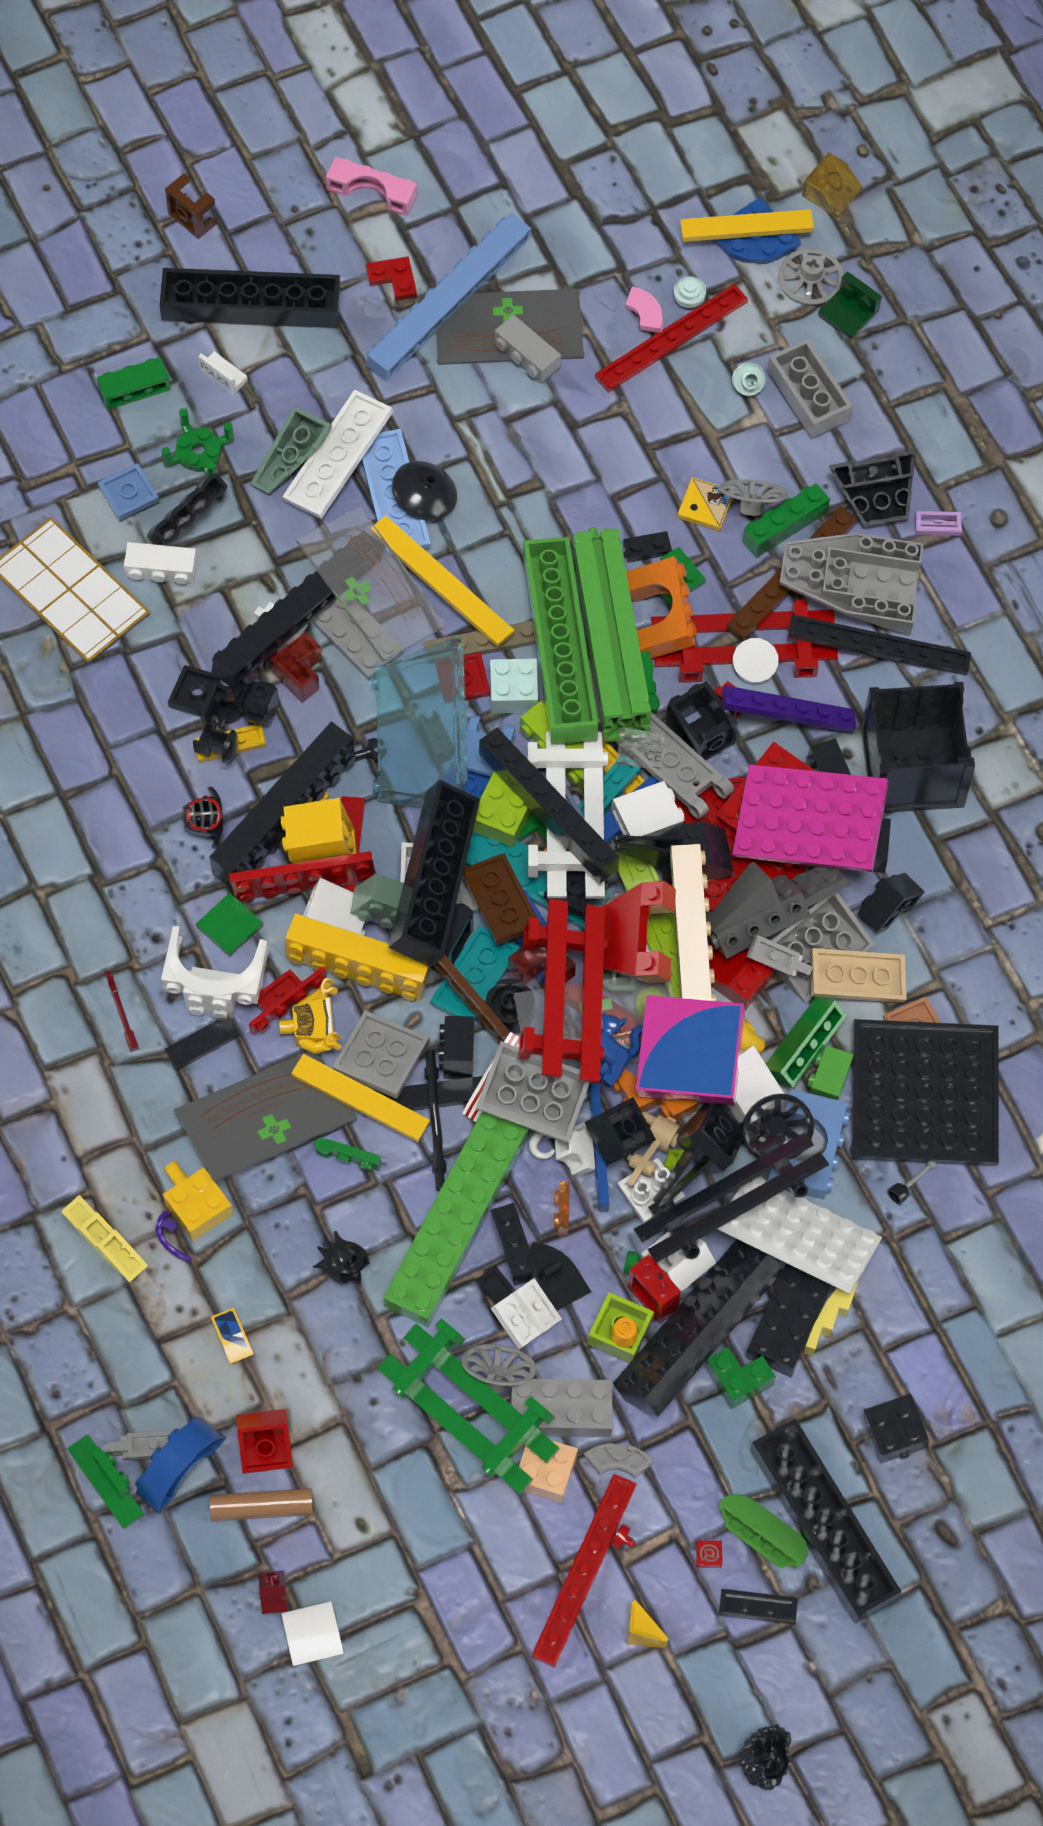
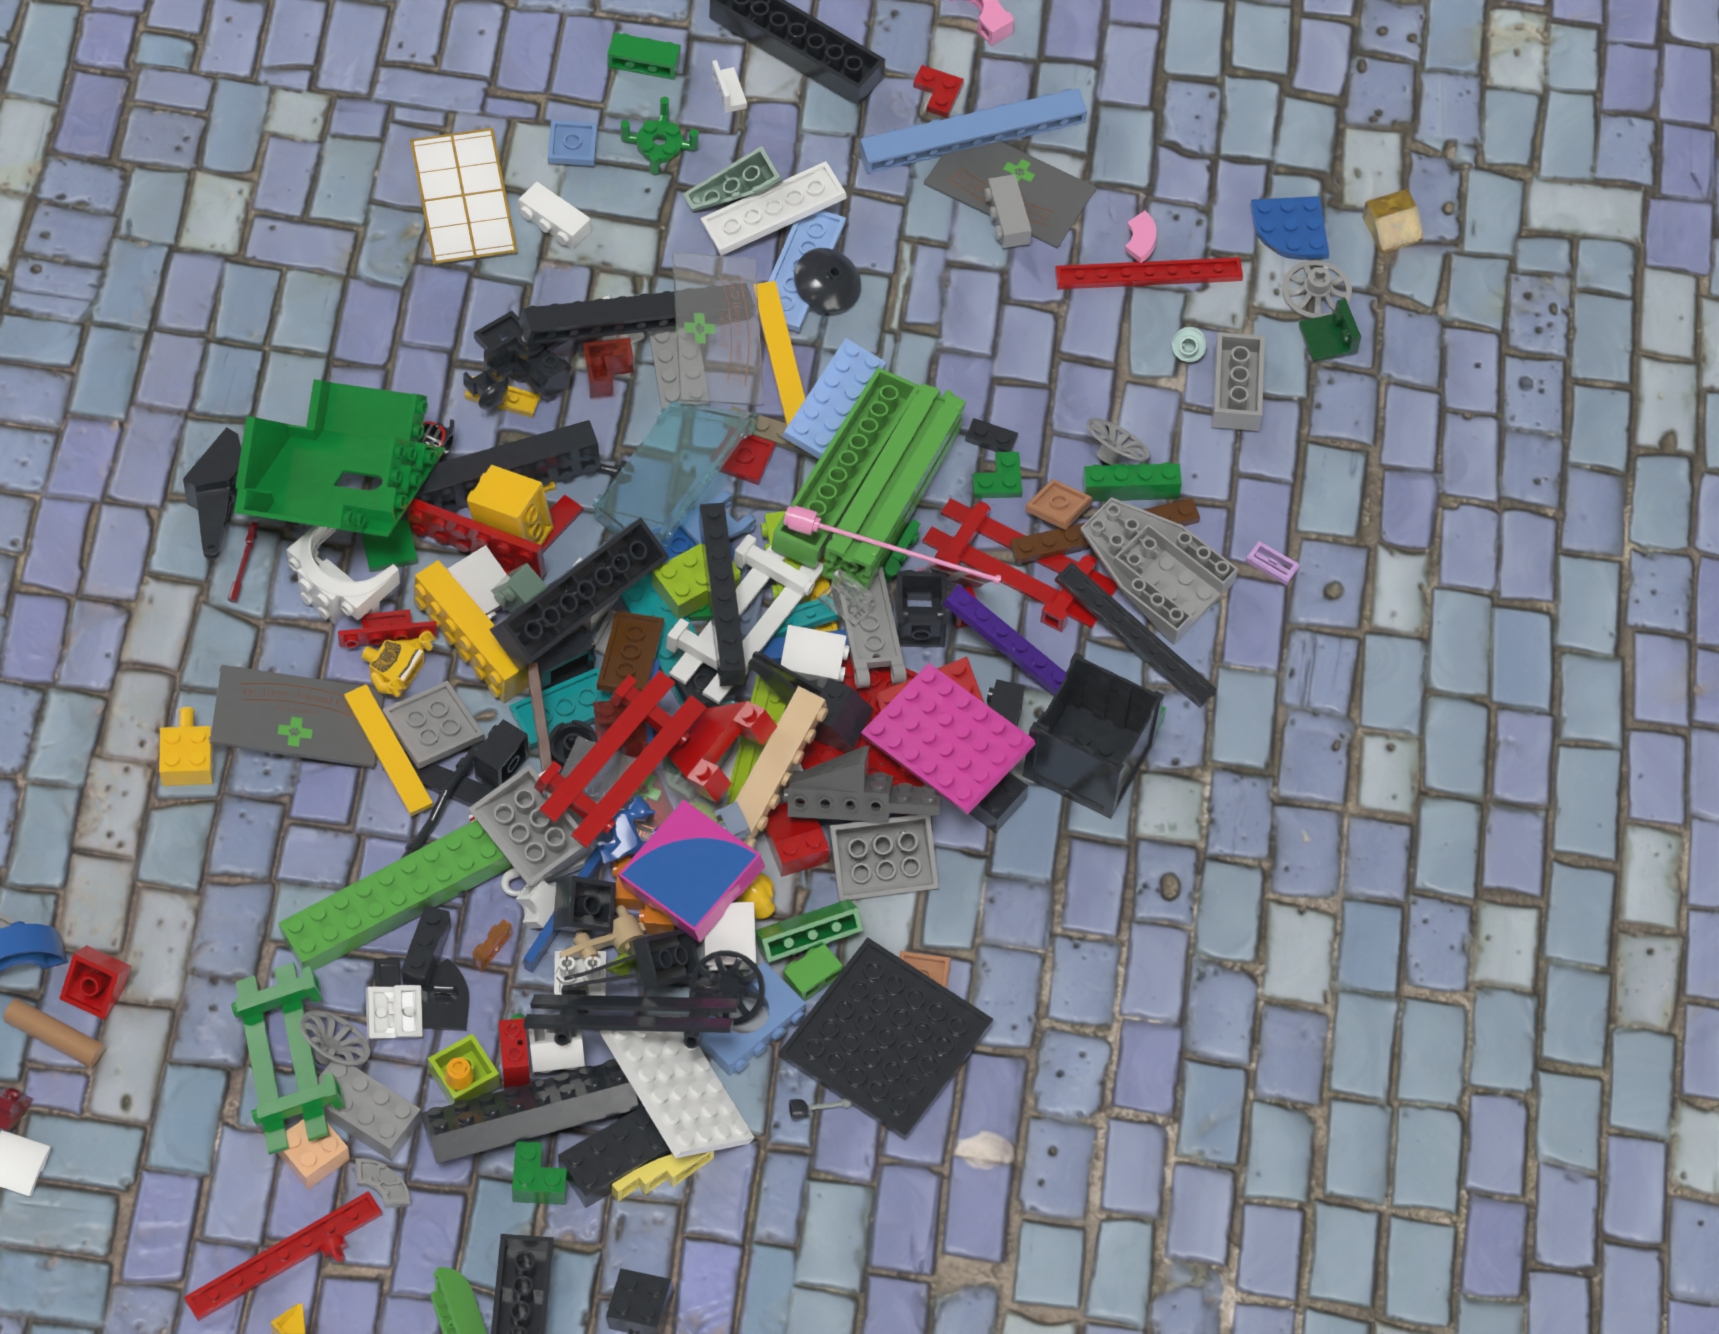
camera: 30 degrees right, 5 degrees down
light yellow slope [60,1195,148,1283] -> none
black brick [147,473,228,546] -> none
dark purple piece [155,1210,191,1263] -> none
black tile [165,1015,240,1071] -> none
slope [210,1307,253,1364] -> none
black hair [313,1231,370,1284] -> none
green hinge [314,1138,382,1172] -> none
light aqua brick [490,659,538,714] -> none
orange arch [626,556,697,659] -> none
light aqua plate [674,277,706,308] -> none
tile [677,477,733,531] -> none
yellow tile [680,209,814,242] -> none
red tile [696,1540,722,1568] -> none
white tile [732,638,778,684] -> none
light grey hinge [746,935,813,976] -> none
tan plate [810,948,906,1003] -> none
black wedge [828,449,917,528] -> none
black brick [858,873,925,932] -> none
none -> black slope [183,427,241,560]
none -> green panel [234,379,446,537]
none -> sand blue brick [714,802,752,842]
none -> light blue plate [782,338,886,459]
none -> bright pink flag [783,505,1001,588]
none -> nougat tile [1025,479,1093,530]

